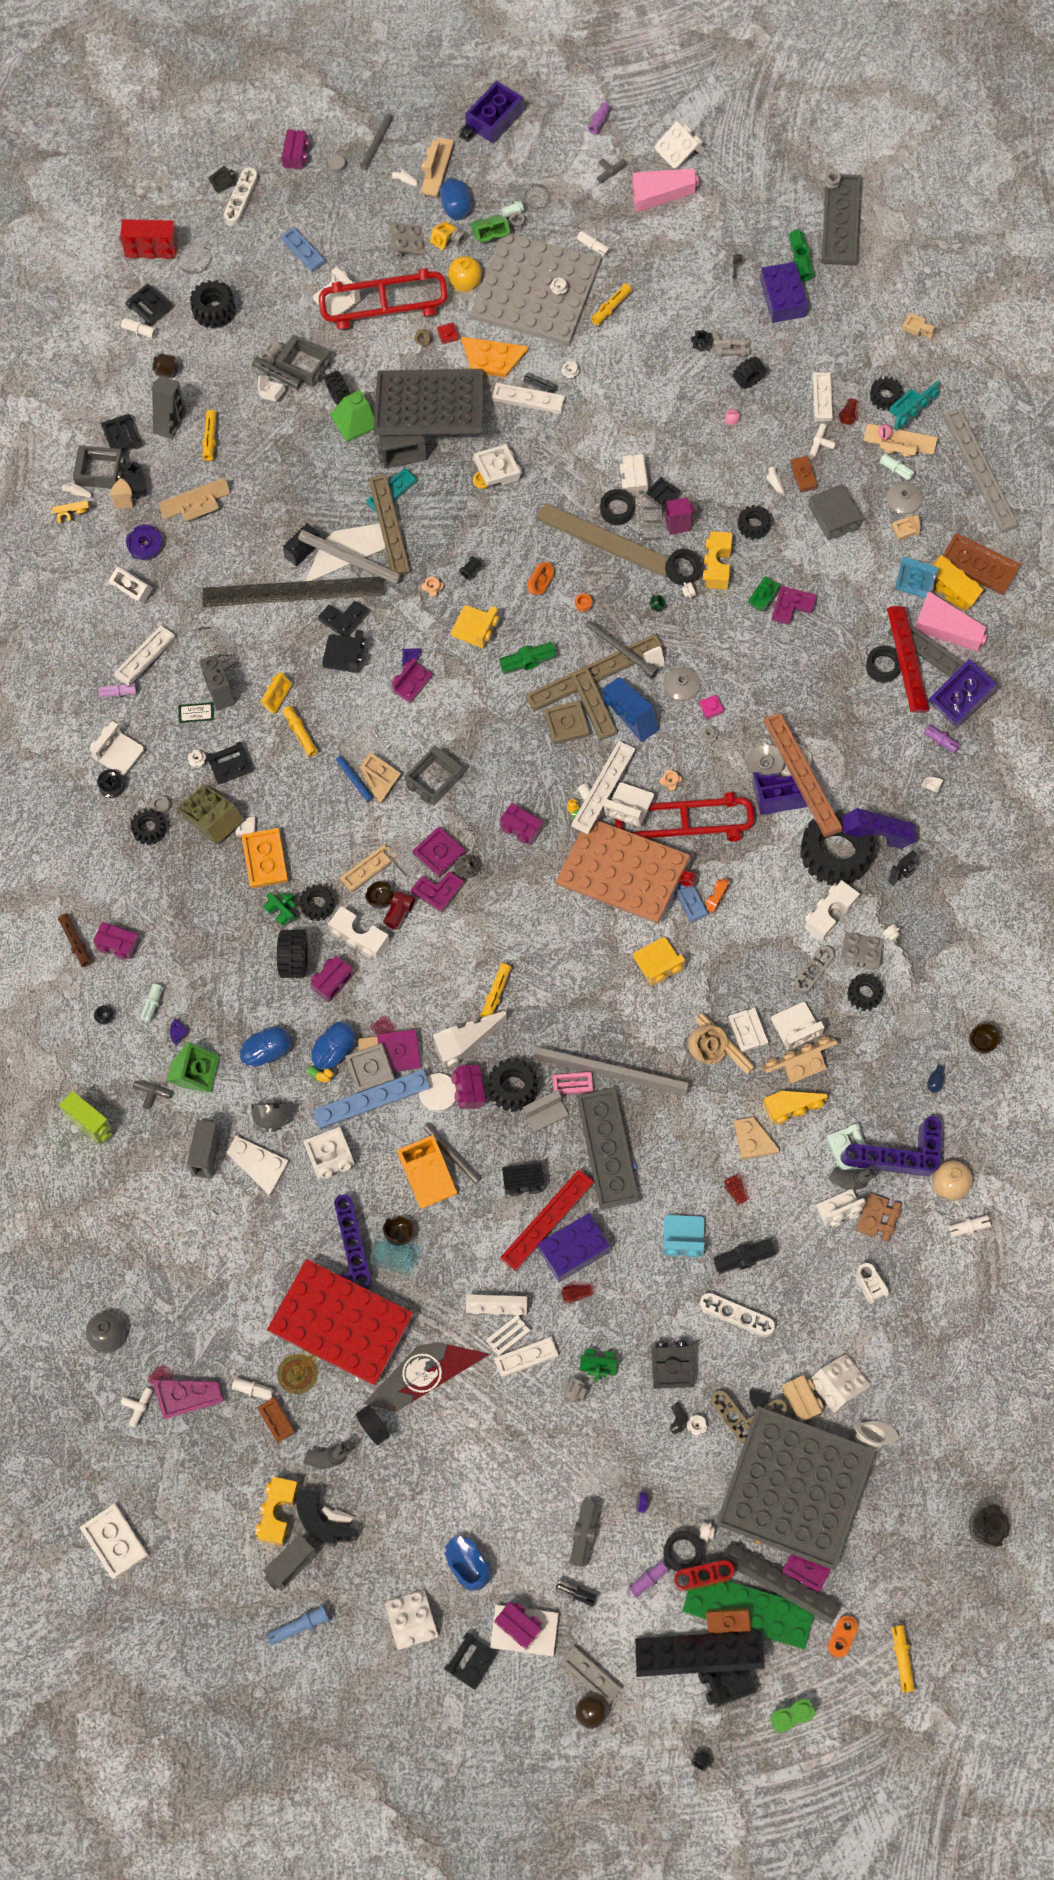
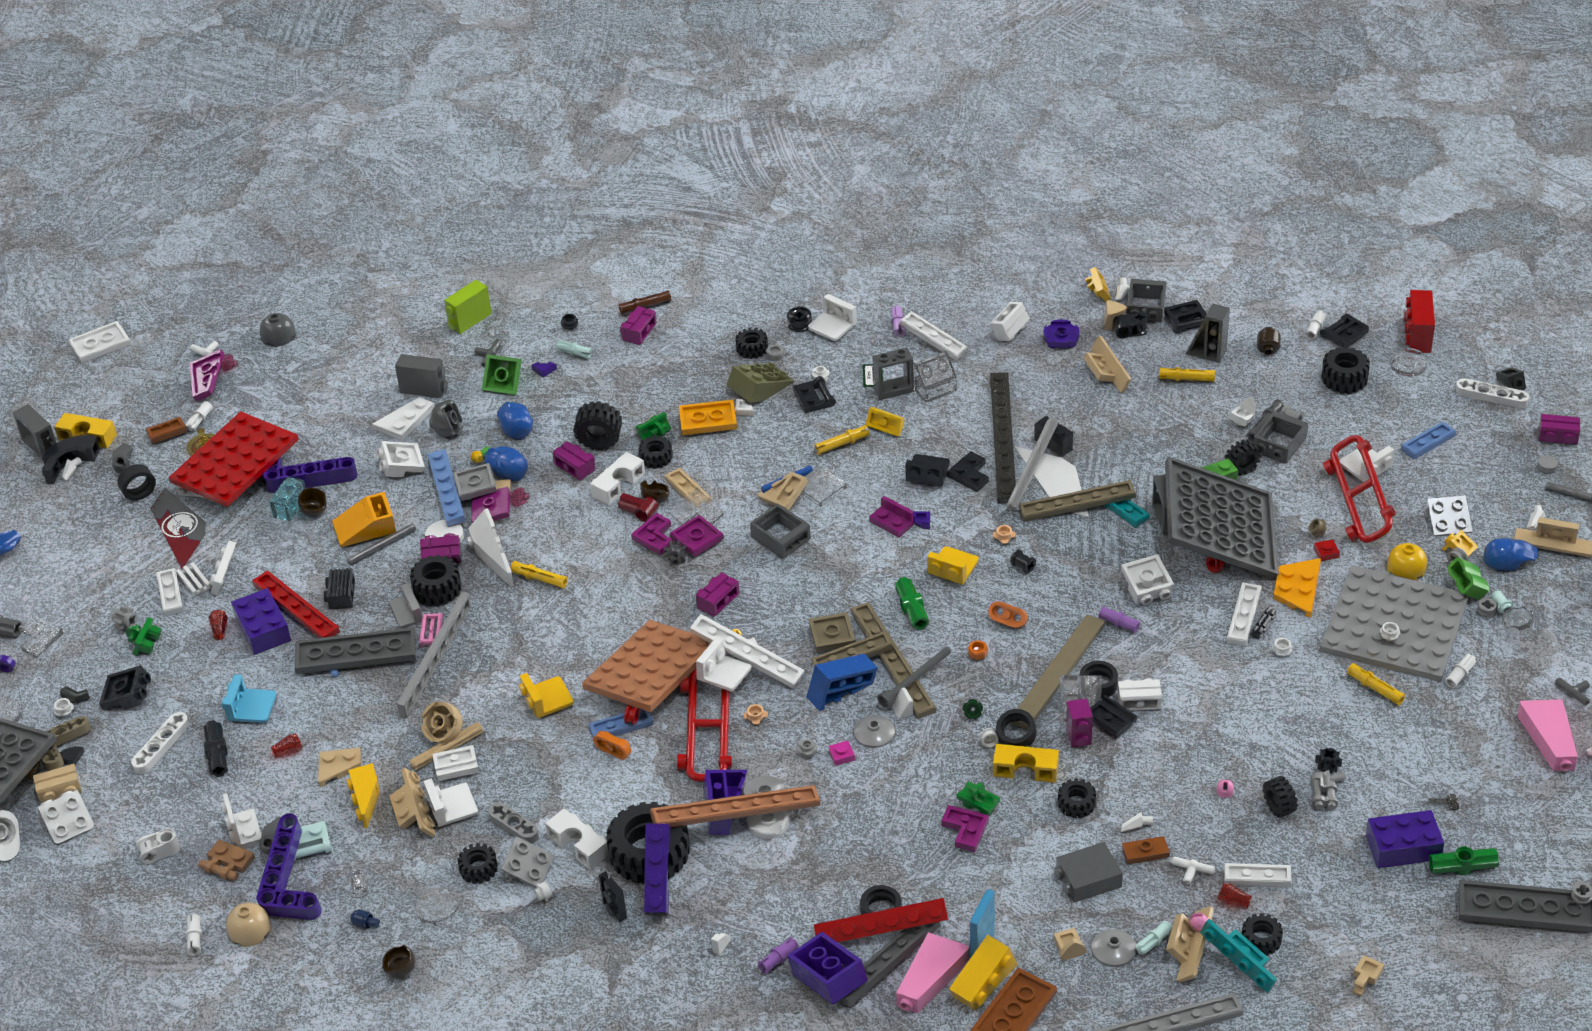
camera: 95 degrees right, 25 degrees down
none -> medium lavender pin [1098,606,1140,633]

